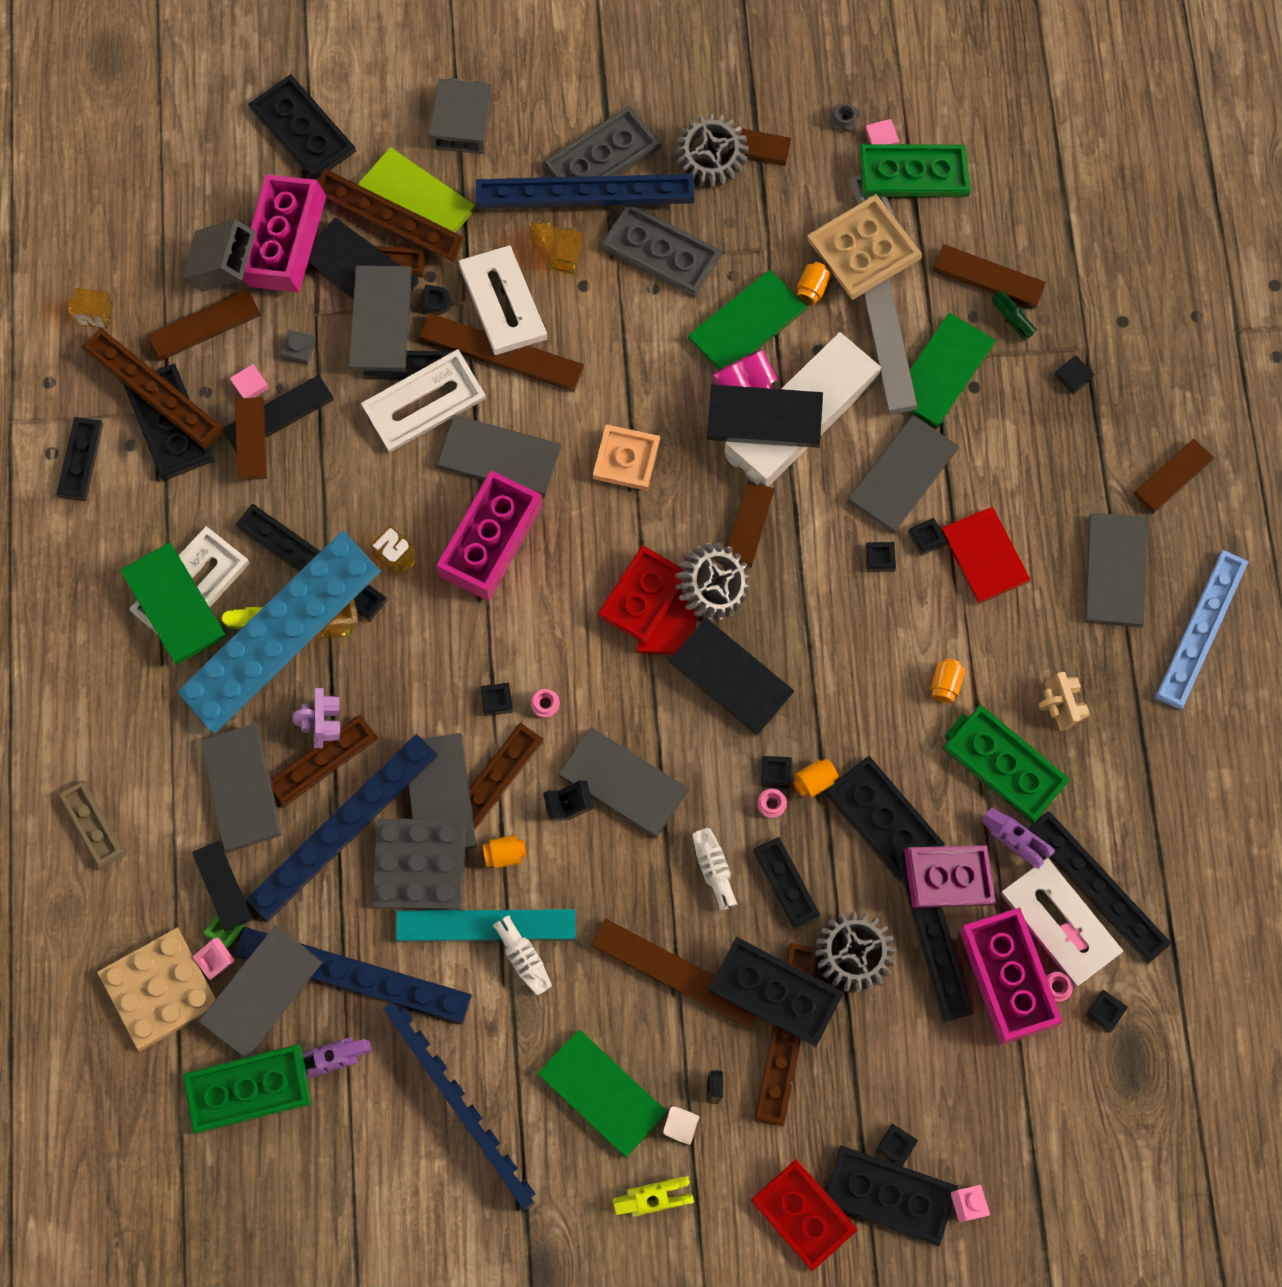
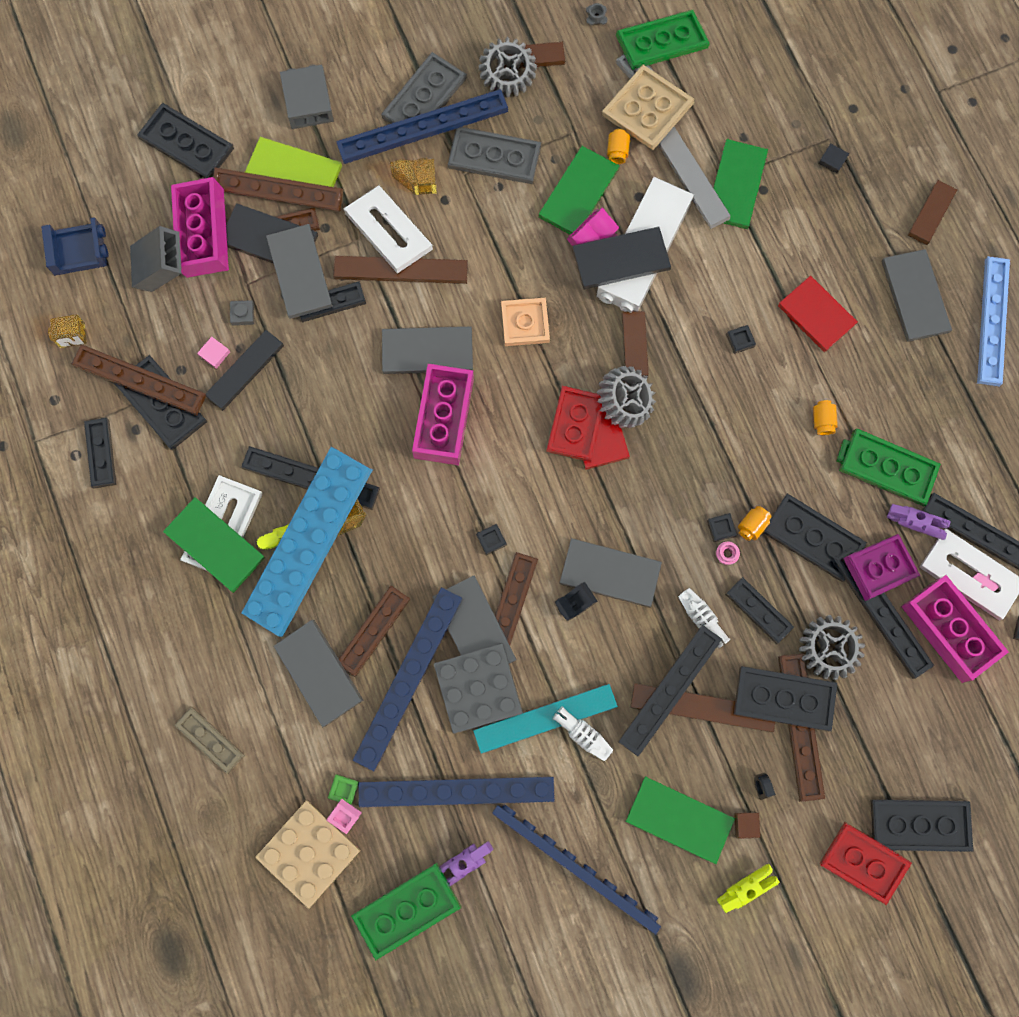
camera: 20 degrees left, 5 degrees up
reddish brown tile [148,290,261,361] -> none
black tile [192,841,253,932] -> none
dark grey tile [199,925,323,1058] -> none
reddish brown tile [235,397,267,481] -> none
lavender hips [293,688,340,748] -> none
white piece [361,349,486,453] -> none
brick [370,525,417,576] -> none
black tile [420,285,451,315] -> none
light orange brick [482,835,527,869] -> none
bright pink plate [531,689,560,718] -> none
black tile [669,618,794,736] -> none
dark grey tile [848,415,959,533] -> none
bright pink tile [865,119,900,144] -> none
black tile [876,1123,919,1167] -> none
black tile [908,518,947,556] -> none
reddish brown tile [933,244,1046,309] -> none
bright pink plate [951,1185,990,1223] -> none
dark green axle [992,290,1037,341] -> none
tan hips [1039,672,1090,731] -> none
bright pink plate [1046,972,1073,1002] -> none
none -> dark blue panel [41,217,109,276]
none -> black plate [618,625,722,757]

